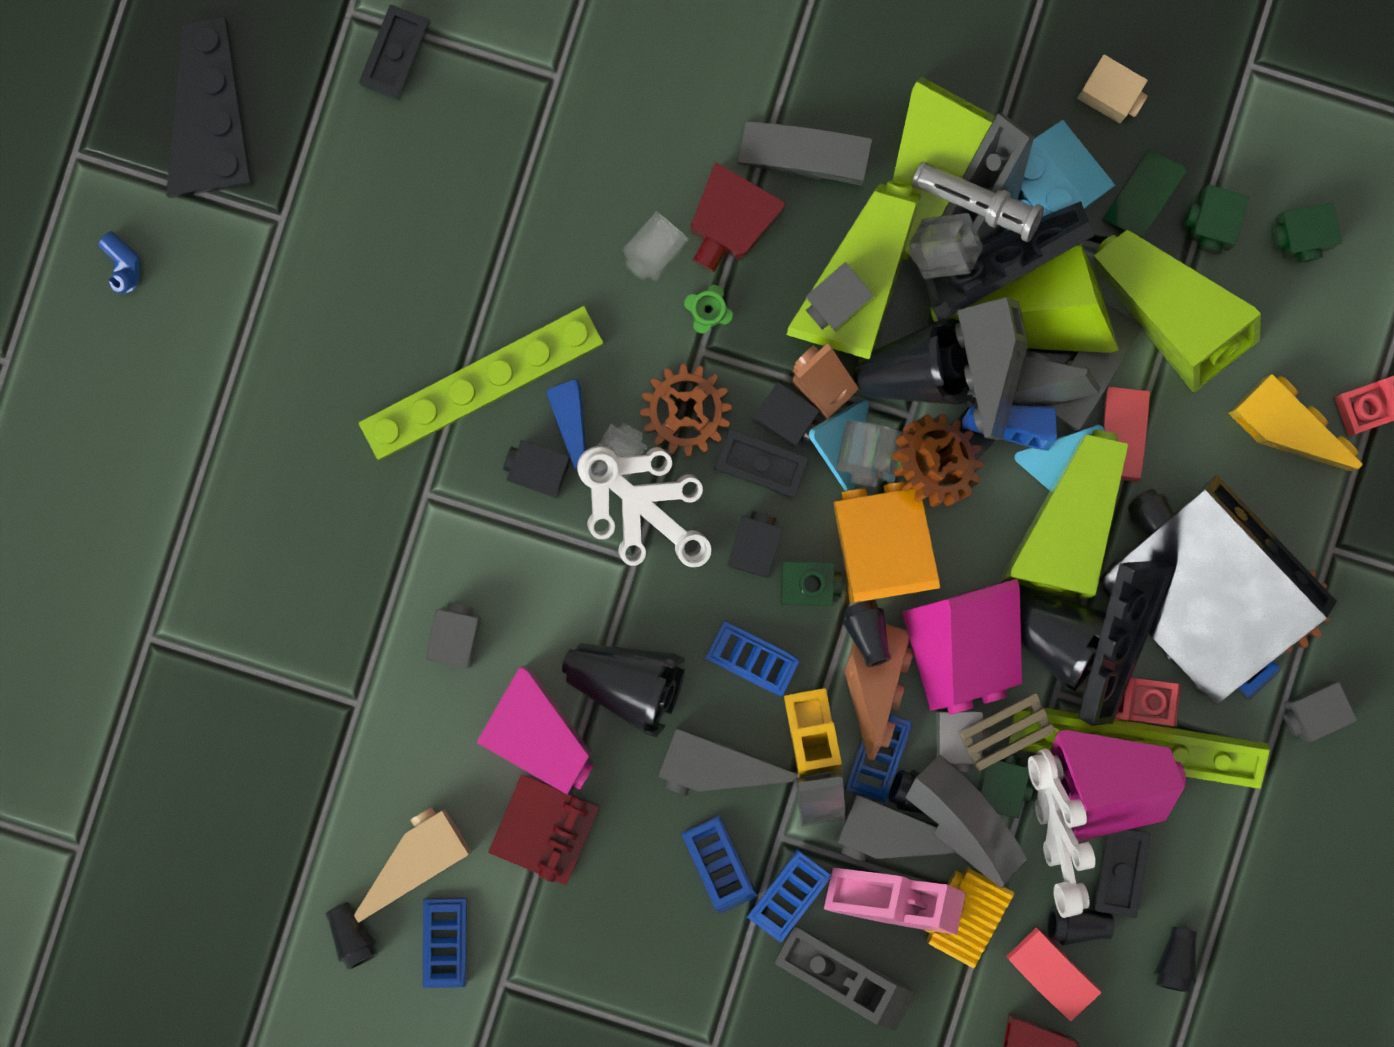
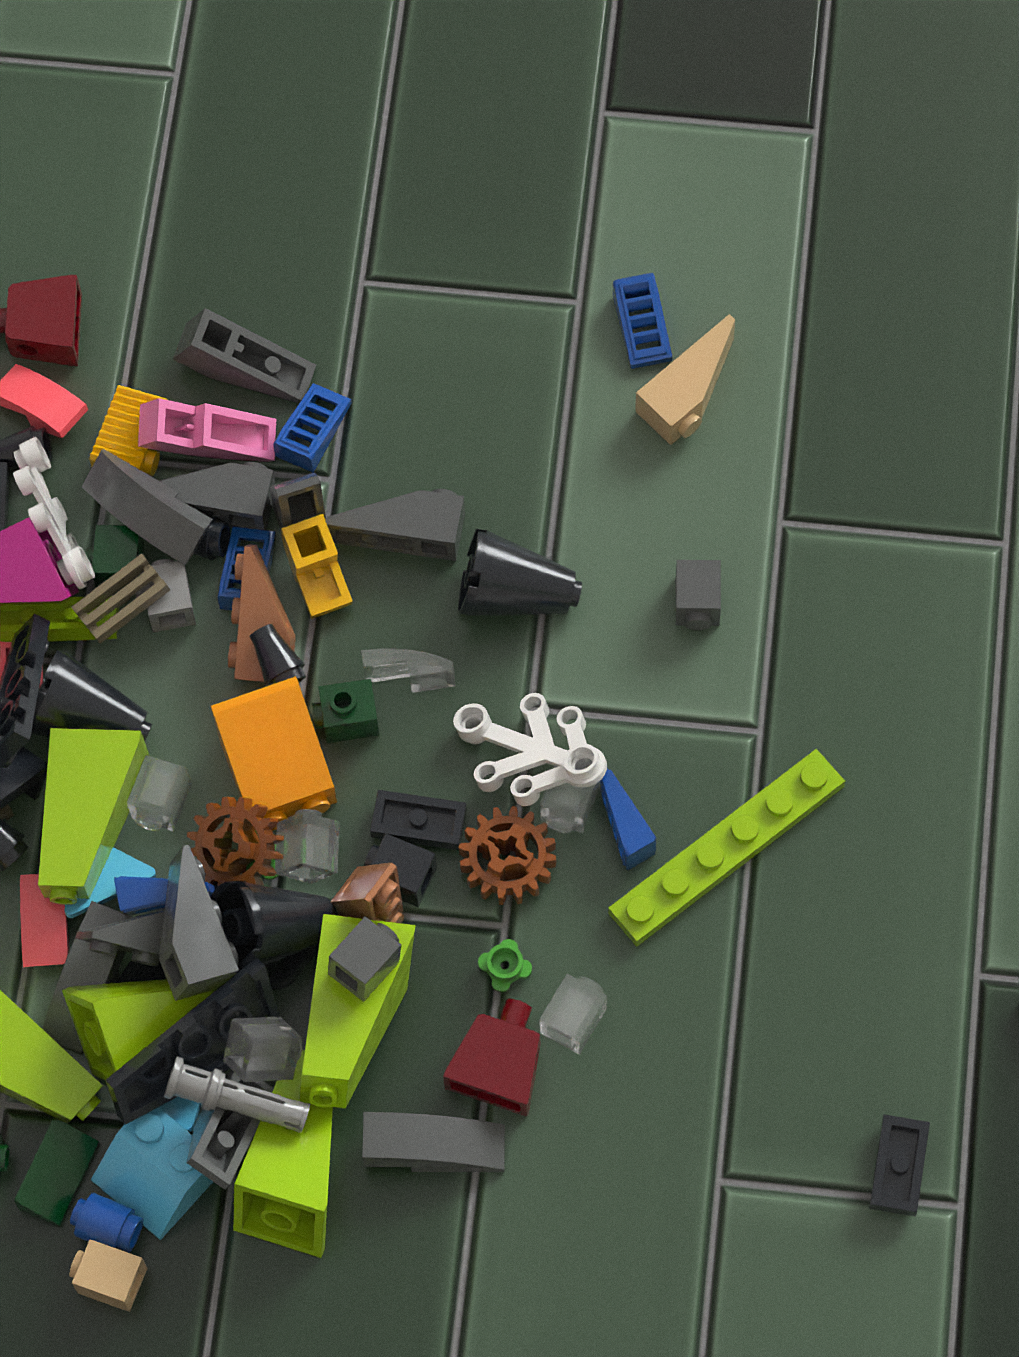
camera: 170 degrees right, 20 degrees down
black cone [325,902,378,970] -> none
dark pink slope [476,666,594,794] -> none
dark red hinge [488,774,599,886] -> none
black brick [503,440,571,499] -> none
blue slope [681,816,758,914] -> none
blue slope [705,621,800,697] -> none
black brick [727,511,783,578] -> none
medium azure piece [809,400,869,491] -> none
dark pink slope [902,579,1022,715] -> none
none -> blue brick [70,1193,144,1253]
none -> clear brick [127,755,192,831]
none -> clear slope [361,648,455,693]

